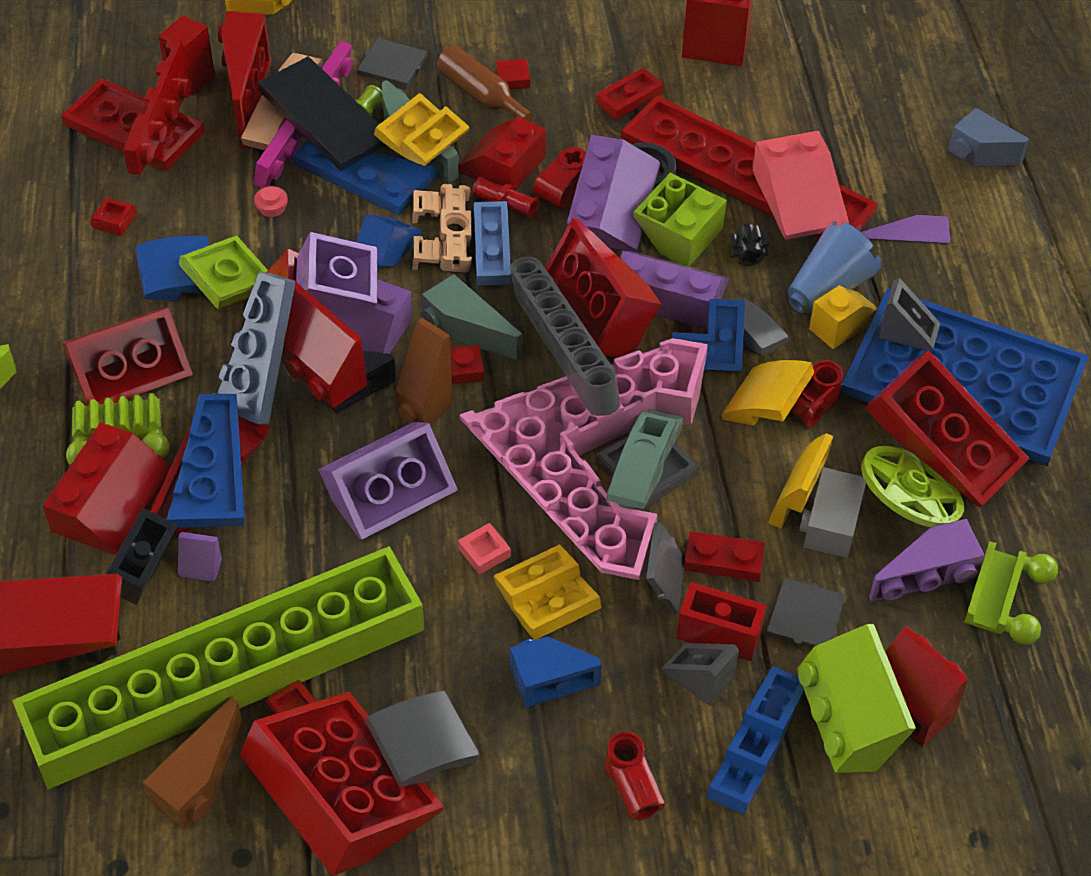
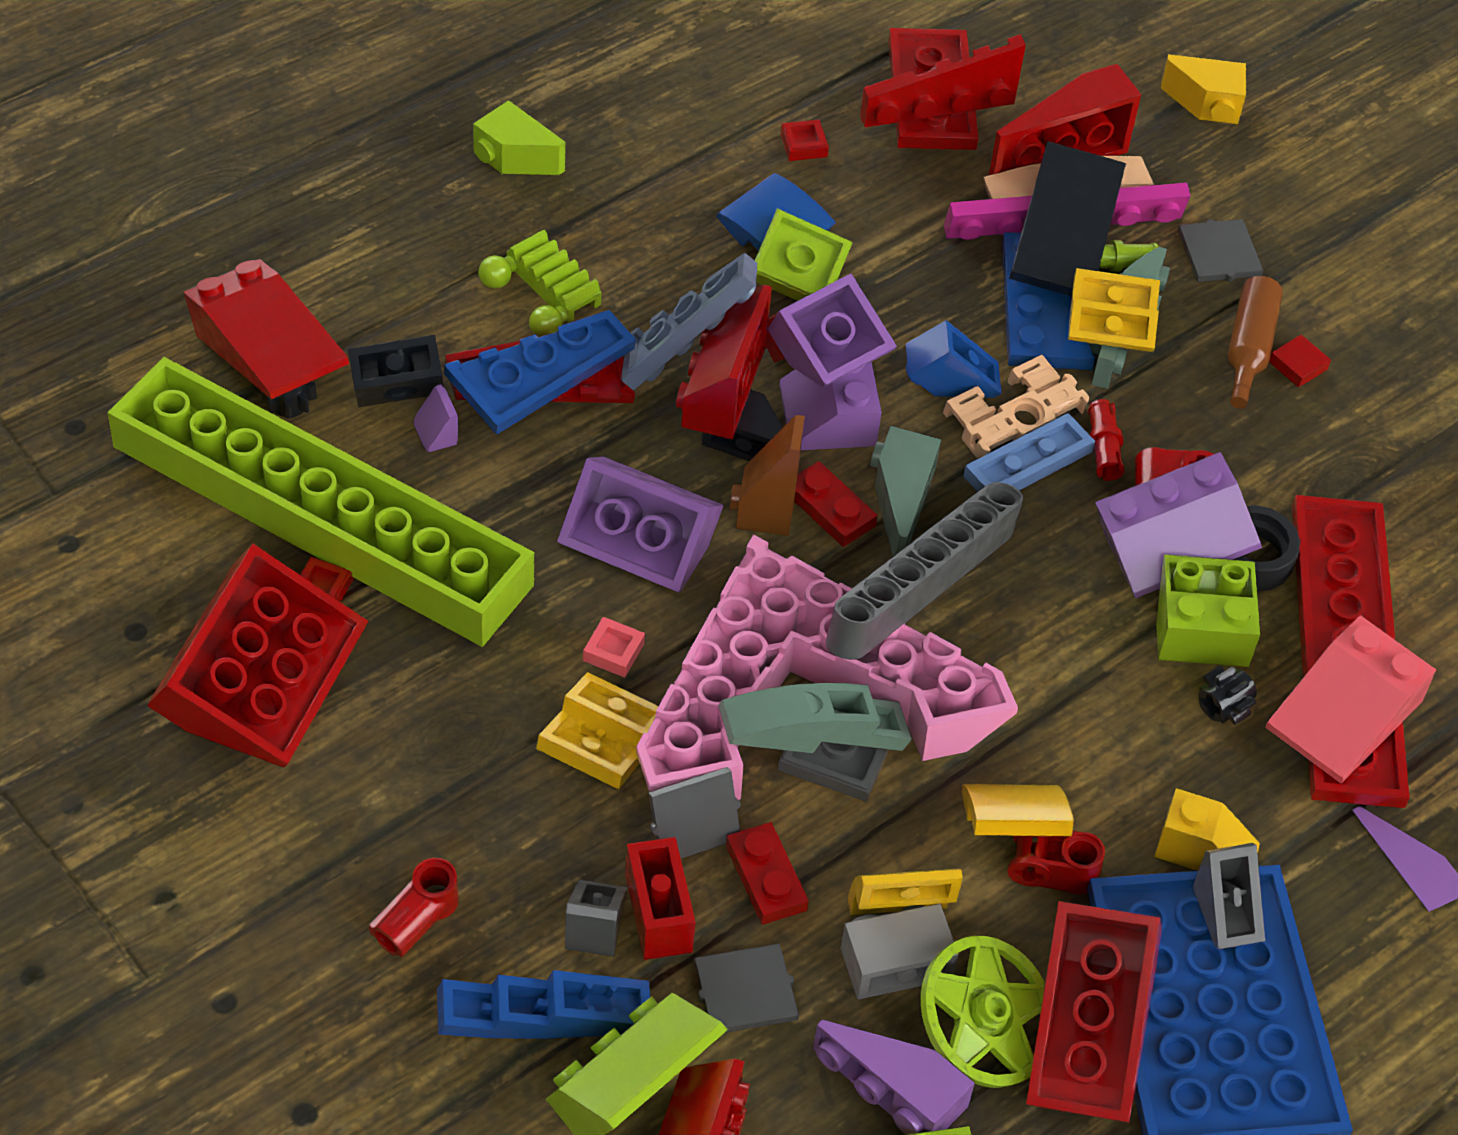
camera: 55 degrees right, 0 degrees up
red slope [43,422,171,555] -> none
red slope [62,307,193,406] -> none
dark orange slope [143,697,242,830] -> none
red brick [158,15,215,96] -> none
coral plate [254,186,288,217] -> none
dark grey slope [365,691,480,787] -> none
red slope [458,116,546,190] -> none
blue slope [510,637,602,708] -> none
red slope [545,218,662,358] -> none
red plate [595,67,664,120] -> none
medium lavender slope [620,251,729,330] -> none
blue plate [672,299,745,371] -> none
dark grey slope [735,297,789,355] -> none
medium blue cone [788,221,881,314] -> none

